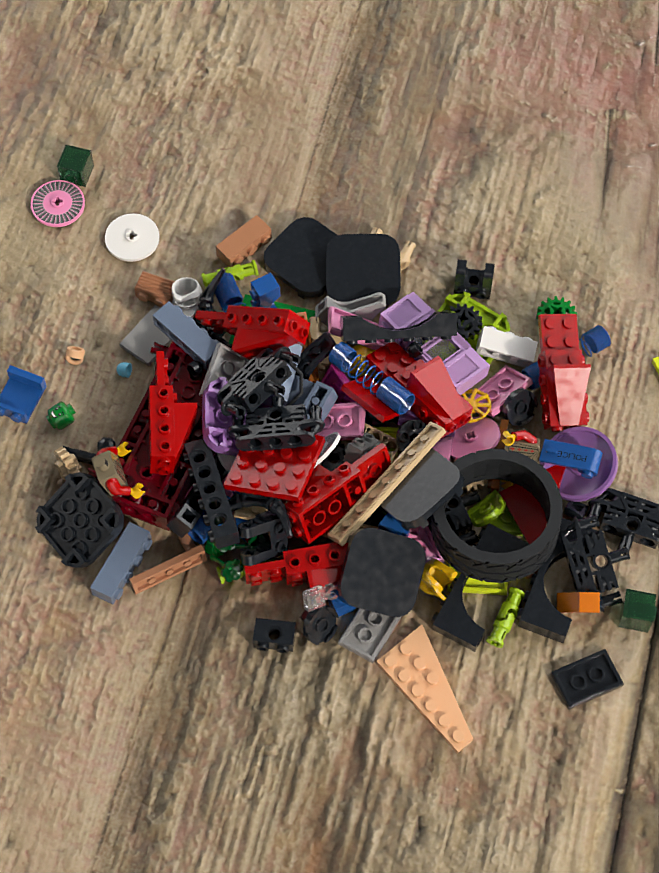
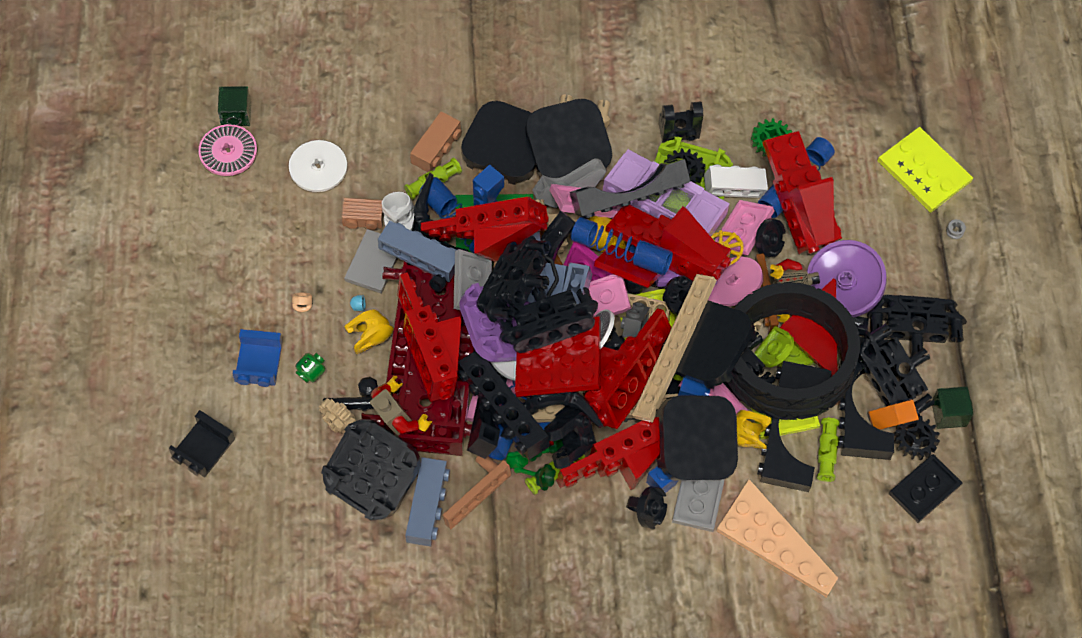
camera: 20 degrees left, 0 degrees up
black brick [253,618,296,653] -> none
clear plate [303,583,337,612] -> none
black hinge [407,341,424,358] -> none
blue door [539,439,603,479] -> none
none -> yellow helmet [344,309,394,355]
none -> black gear [894,416,940,460]

